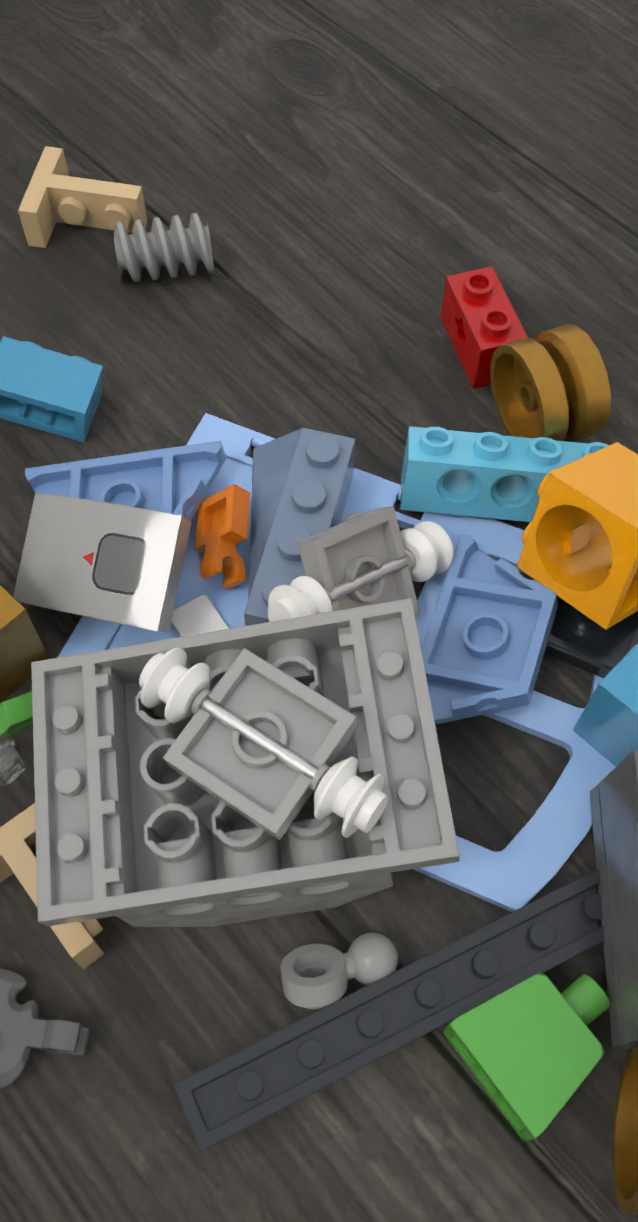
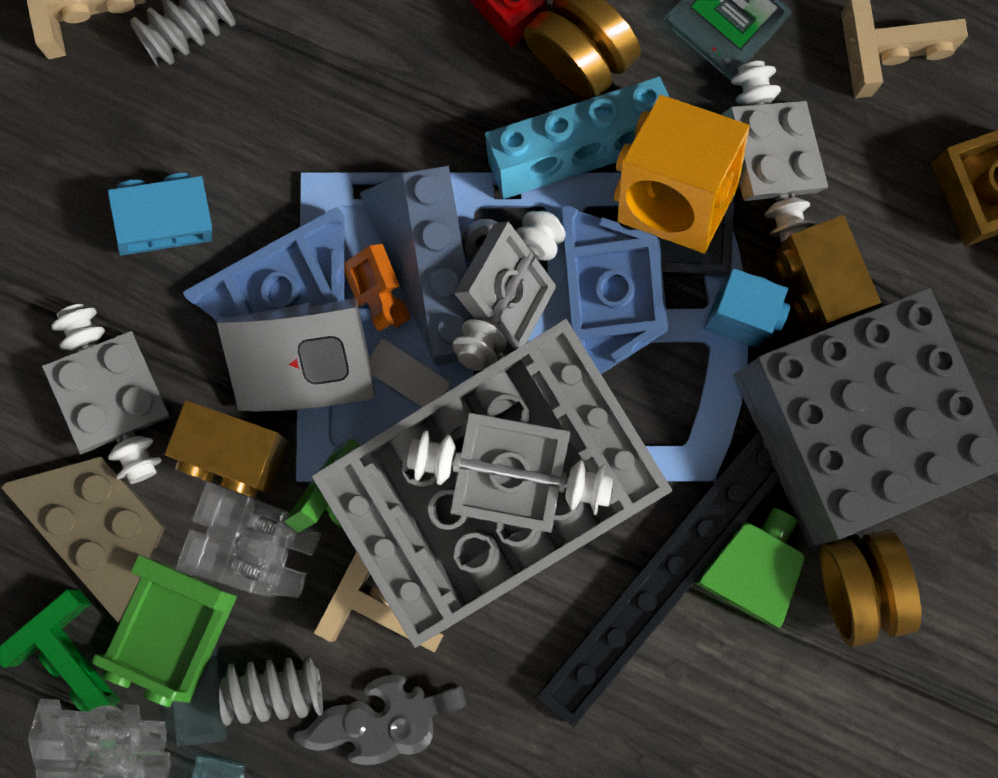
camera: 25 degrees left, 20 degrees up
light grey plate [280,932,398,1010] -> none

